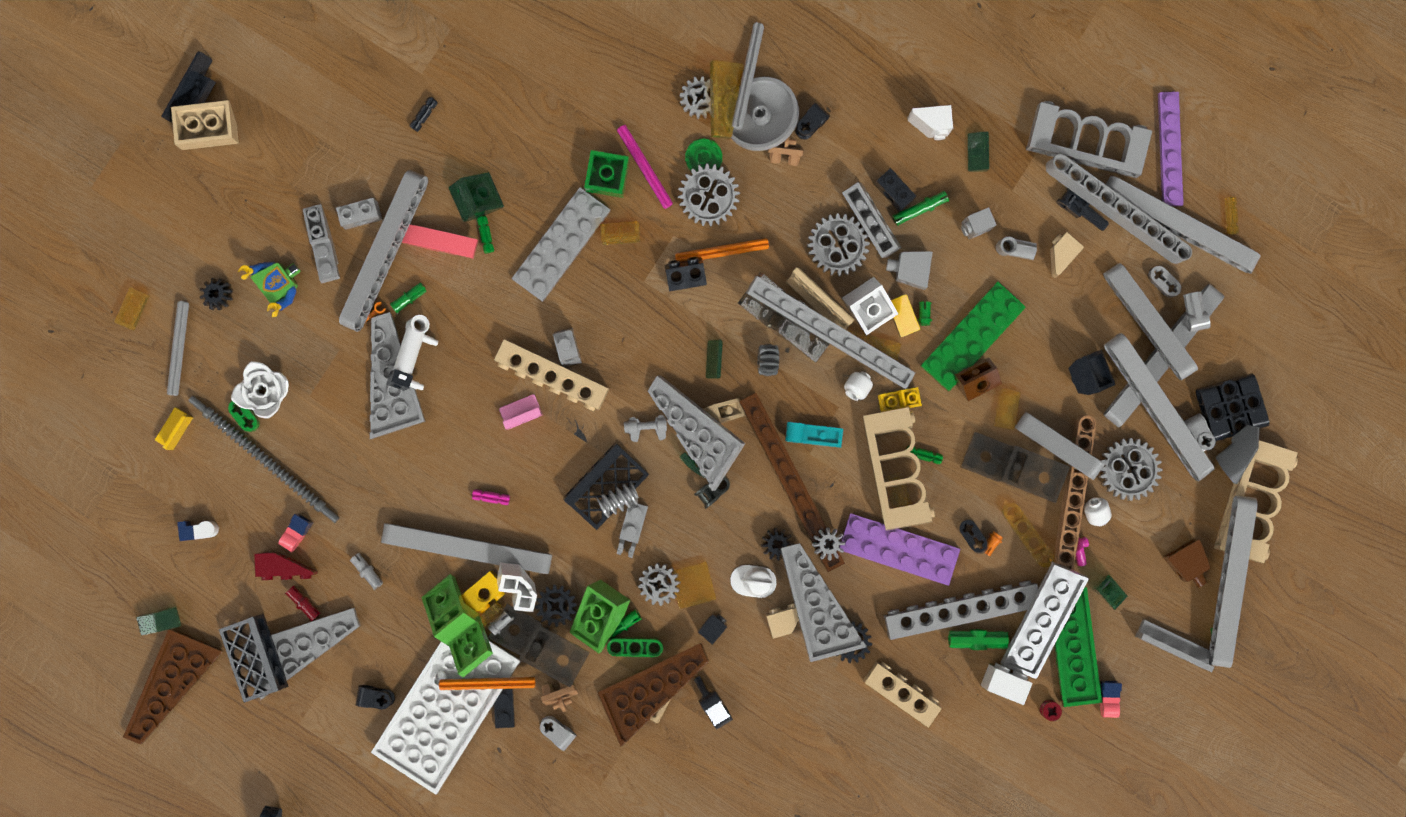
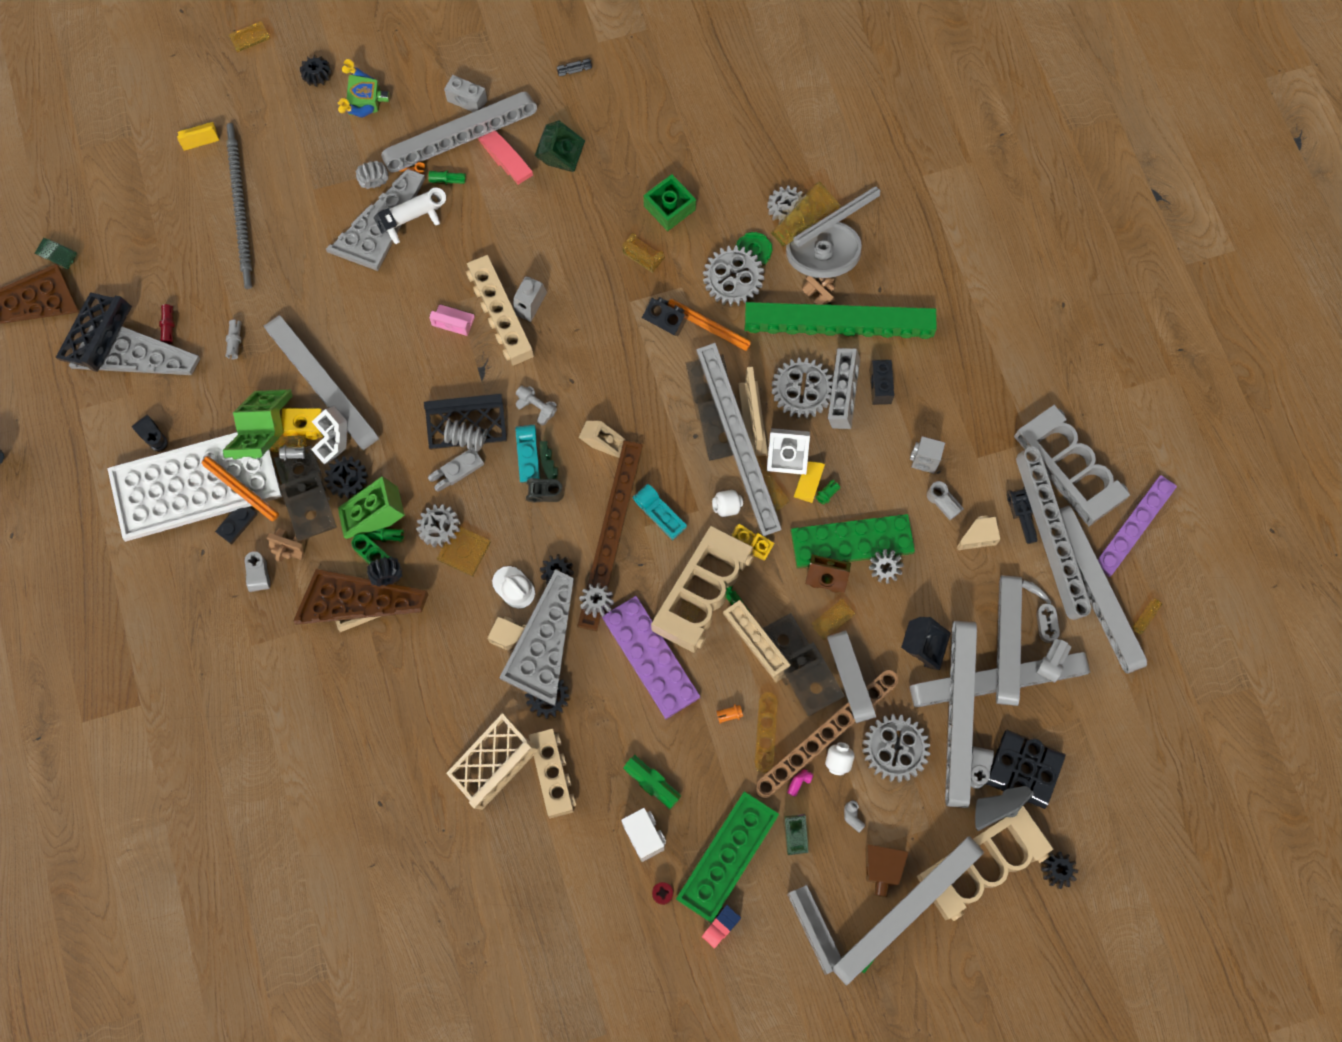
camera: 40 degrees right, 15 degrees down
light grey axle [167,301,189,396] -> none
leg [177,521,219,541] -> none
green beam [228,401,260,432] -> none
white brick [231,362,289,418] -> none
dark red slope [254,552,318,580] -> none
leg [278,514,313,552] -> none
light grey slope [303,204,340,283] -> none
dark pink axle [472,489,510,505] -> none
green axle [477,216,494,254] -> none
light grey plate [512,188,611,302] -> none
dark pink axle [617,125,673,209] -> none
light grey wing [648,375,746,491] -> none
black beam [694,676,733,730] -> none
black brick [698,613,727,645] -> none
clear green slope [706,340,723,379] -> none
dark grey gear [757,344,779,376] -> none
black piece [796,103,830,140] -> none
light grey brick [884,580,1038,640] -> none
light grey torso [886,251,933,290] -> none
green pin [892,191,949,226] -> none
white slope [908,105,953,140] -> none
black beam [960,520,989,554] -> none
clear green slope [967,131,989,172] -> none
plate [1000,562,1089,679] -> none
none -> light grey gear [356,161,388,189]
none -> black gear [367,556,403,587]
none -> tan fence [446,713,539,810]
none -> teal plate [515,425,540,483]
none -> tan fence [723,600,790,683]
none -> green brick [744,302,937,339]
none -> light grey arm [844,801,865,833]
none -> light grey gear [869,549,904,583]
none -> light grey helmet [1022,579,1051,604]
none -> black gear [1041,852,1079,889]

